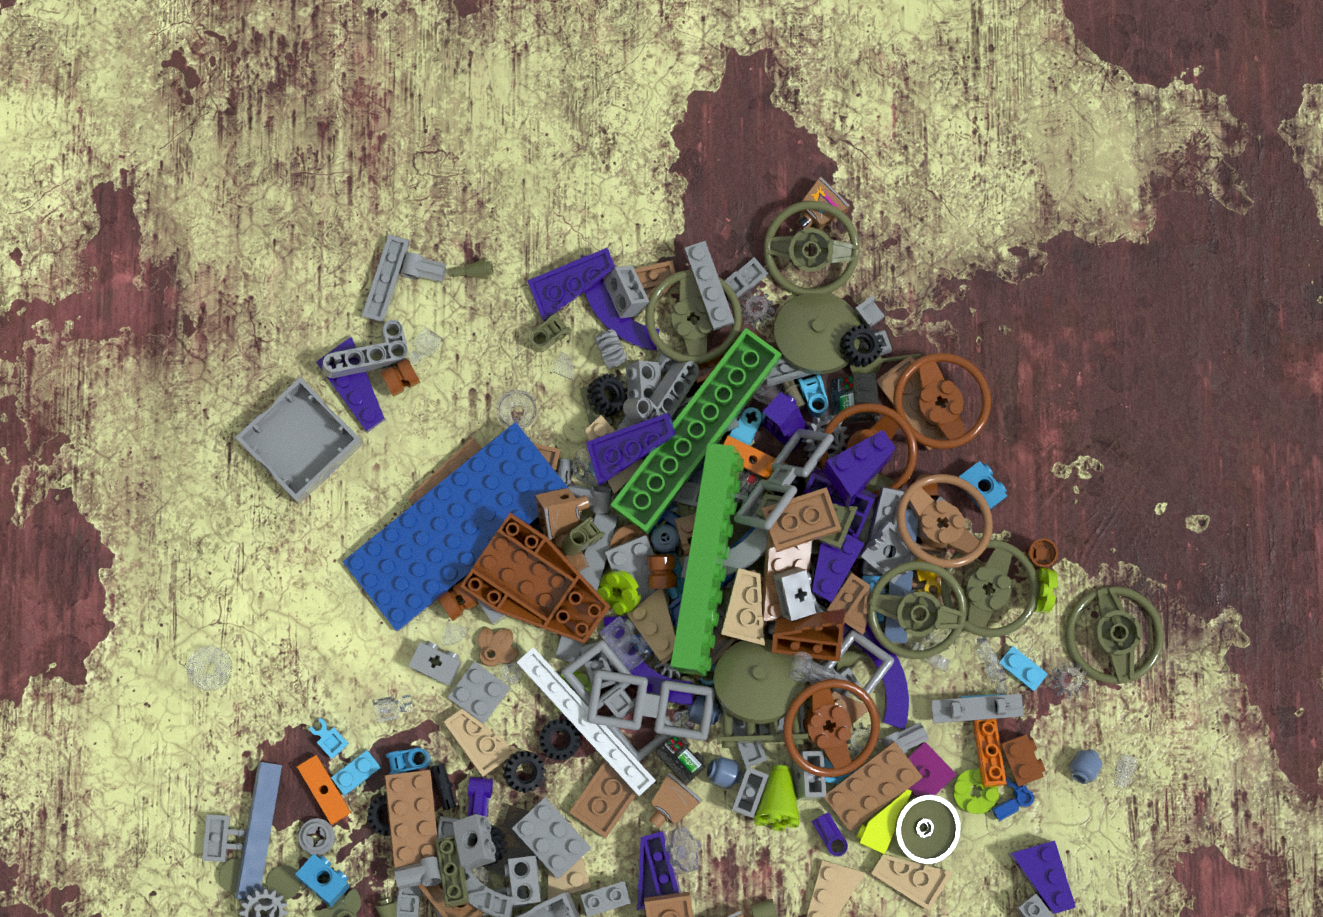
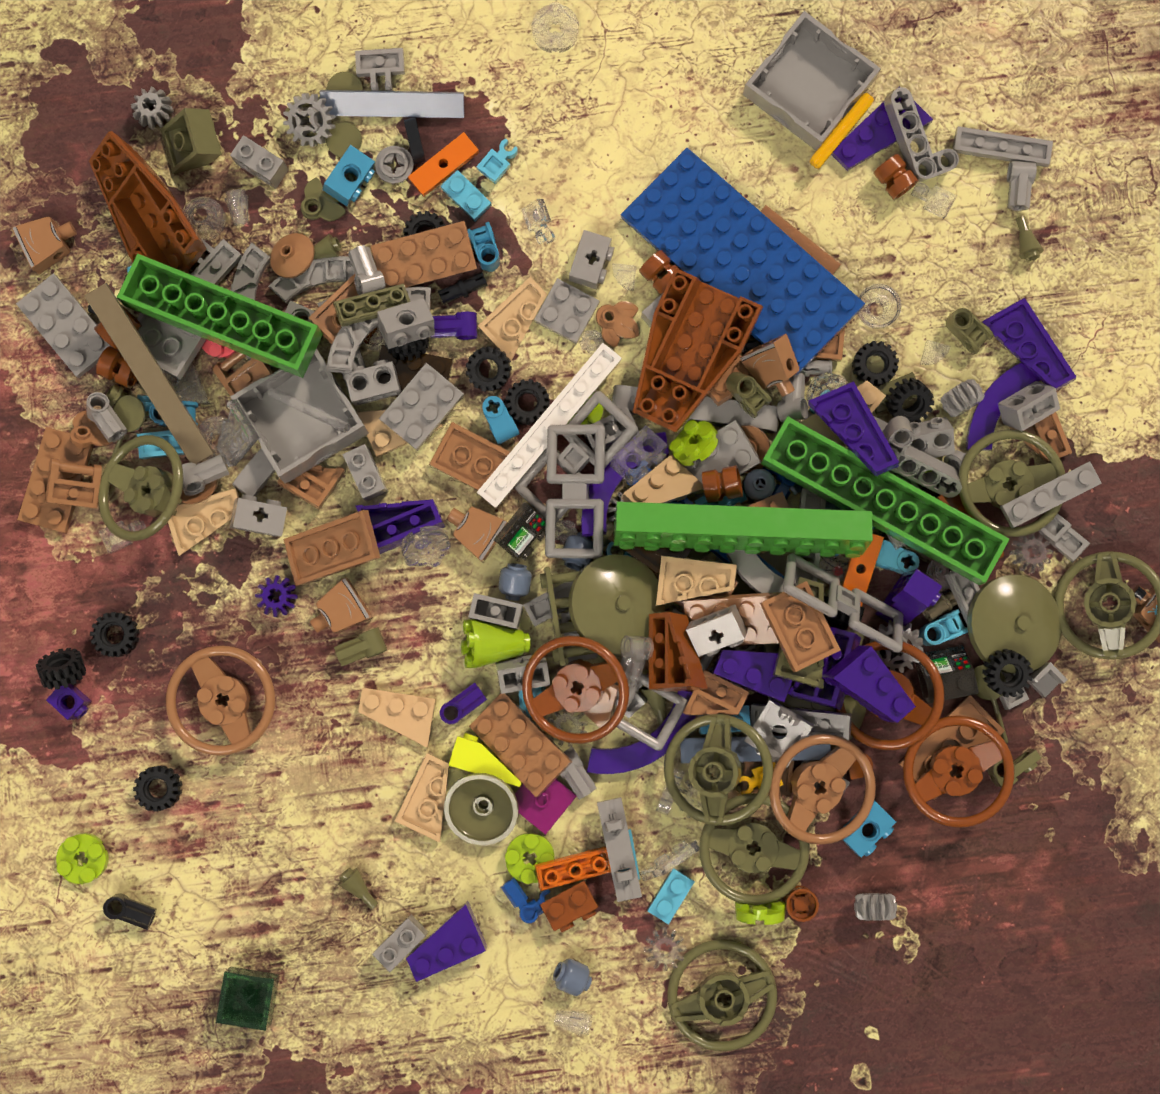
camera: 85 degrees right, 5 degrees up
none -> black beam [404,117,426,164]
none -> dark azure piece [482,396,520,445]
none -> yellow axle [809,93,874,169]
none -> black tyre [852,341,899,386]
none -> light grey gear [854,893,897,921]
none -> olive plate [987,749,1042,787]

